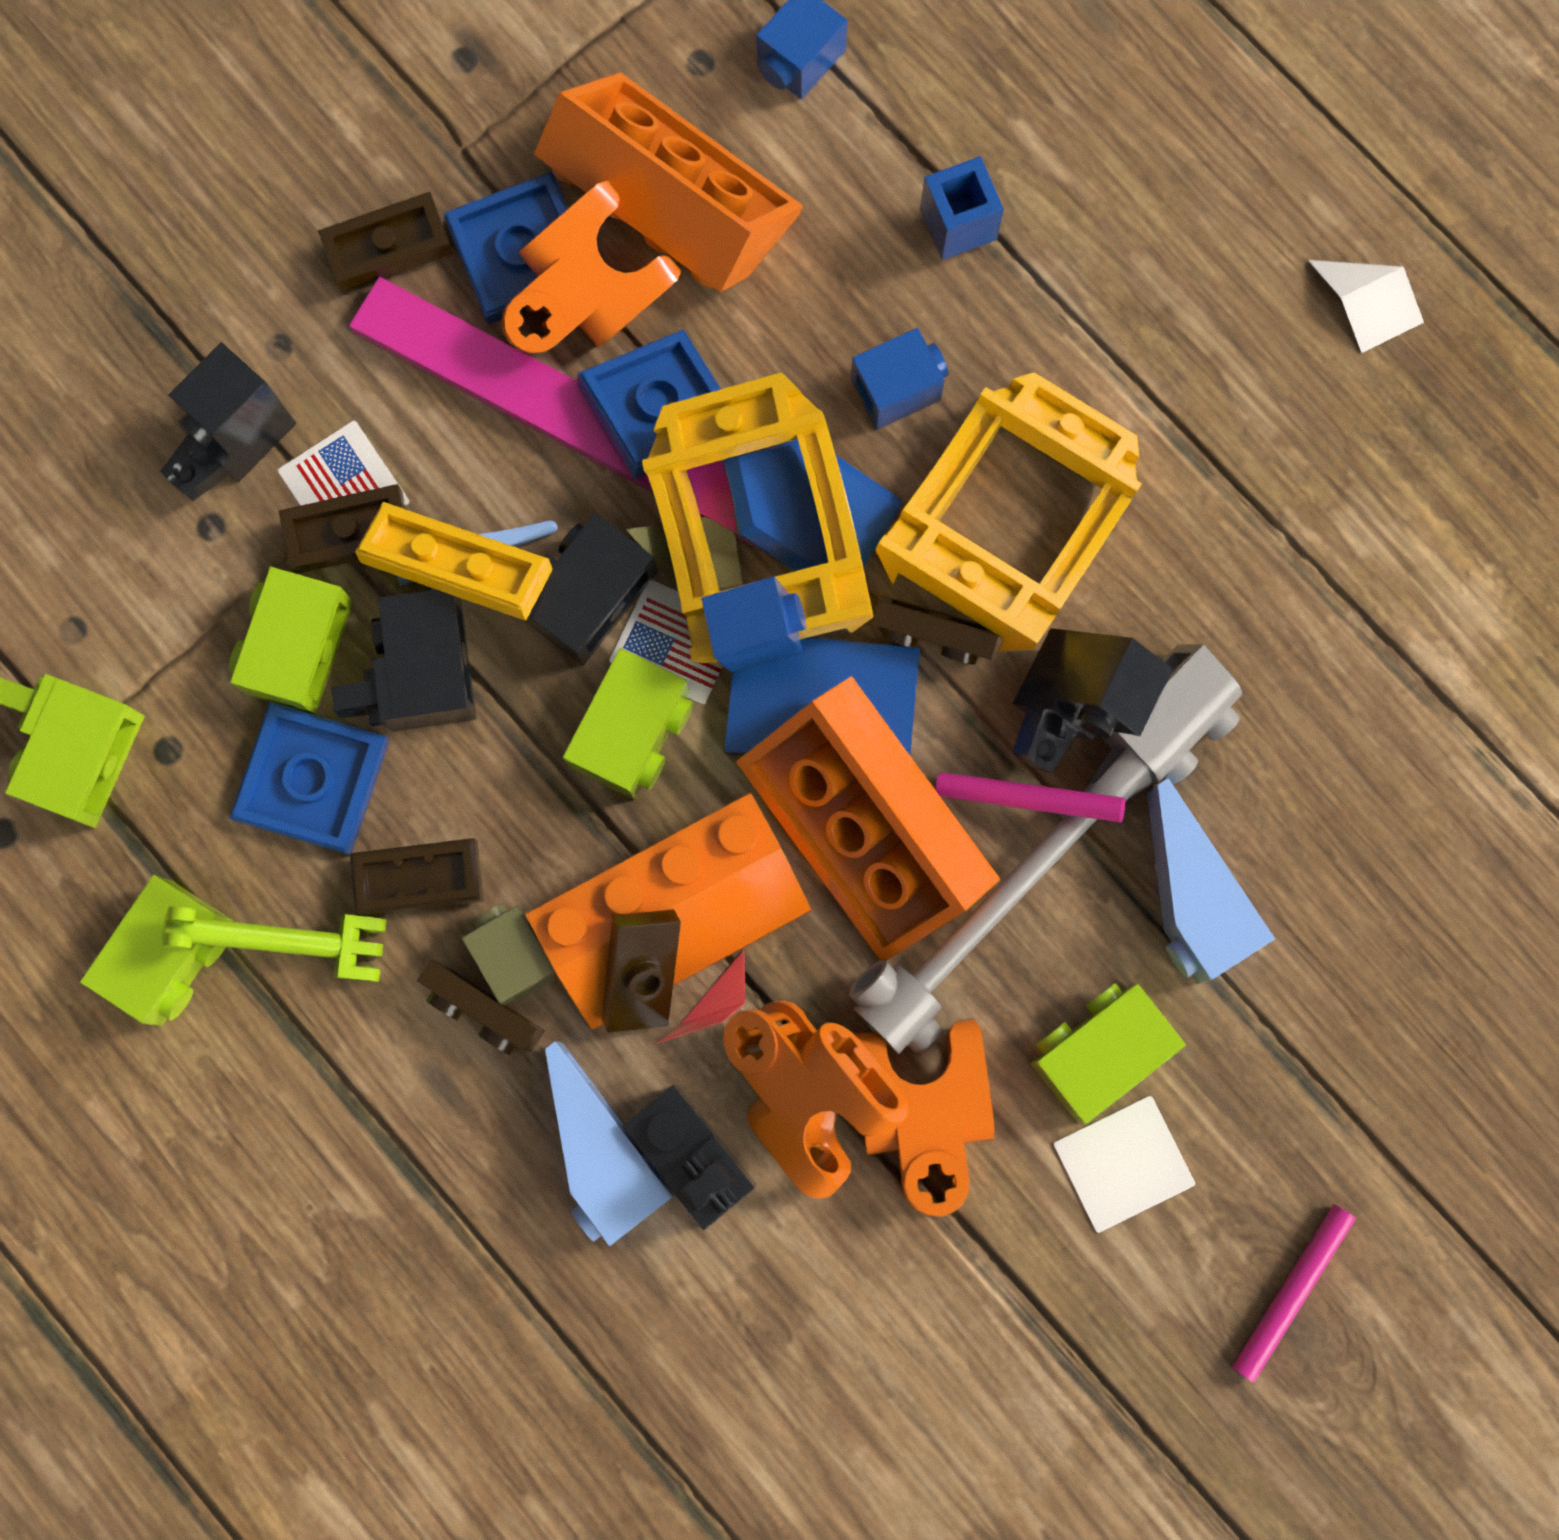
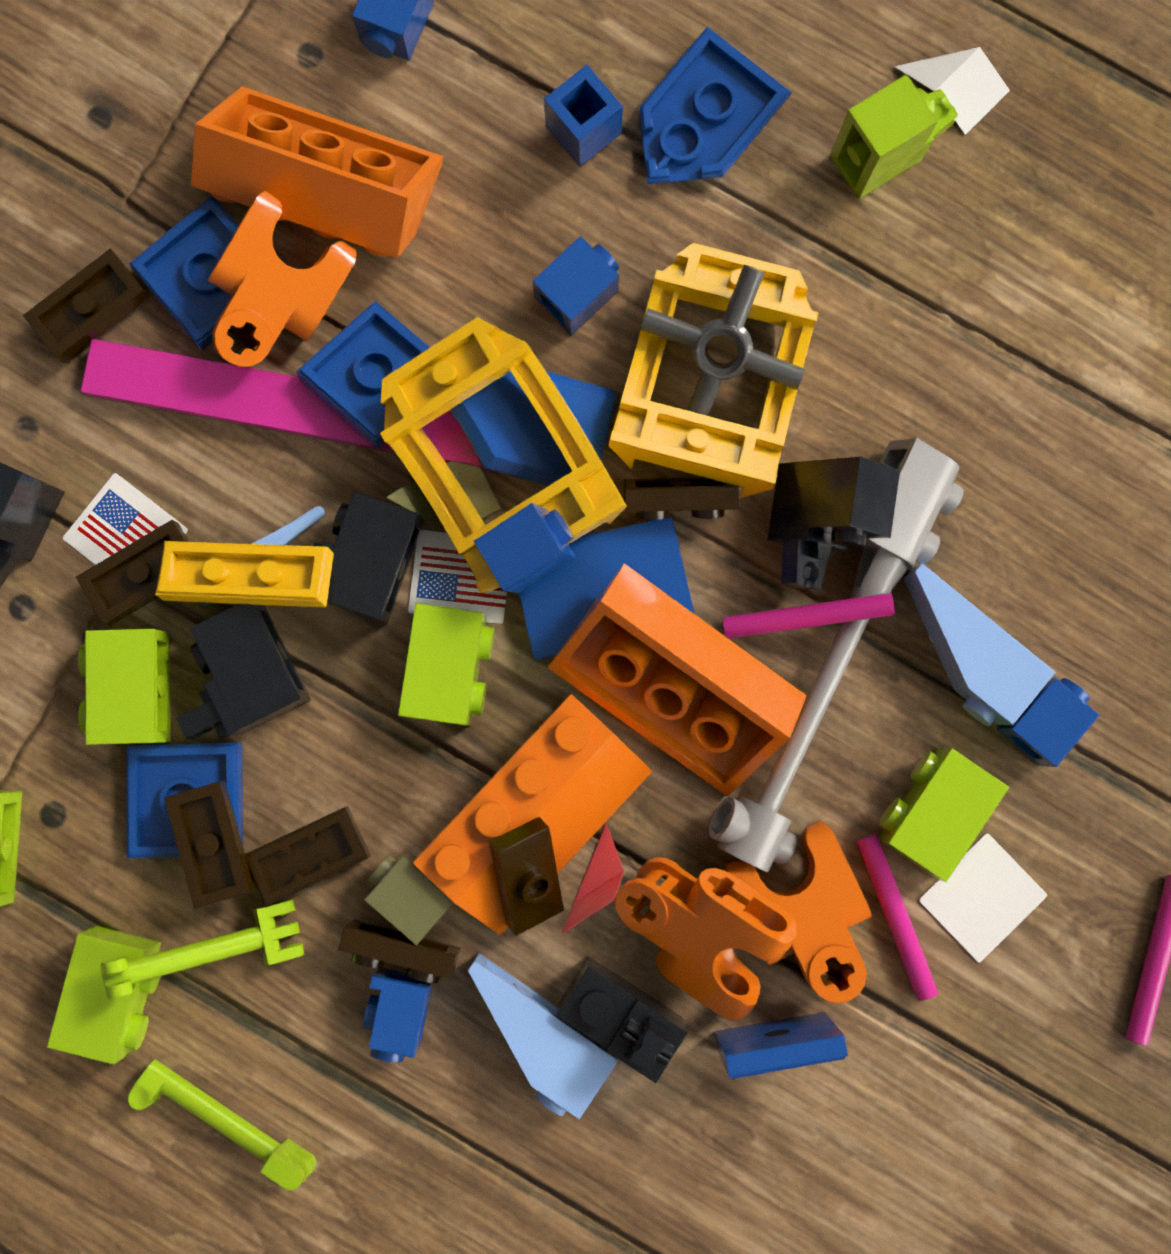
camera: 20 degrees left, 5 degrees up
none -> lime hinge [128,1059,316,1191]
none -> dark brown plate [164,781,255,909]
none -> blue brick [363,968,433,1062]
none -> blue tile [639,26,792,185]
none -> dark grey bar [640,264,805,416]
none -> blue tile [715,1012,848,1079]
none -> lime hinge [830,74,958,200]
none -> dark pink bar [856,833,939,1001]
none -> blue brick [996,678,1100,767]

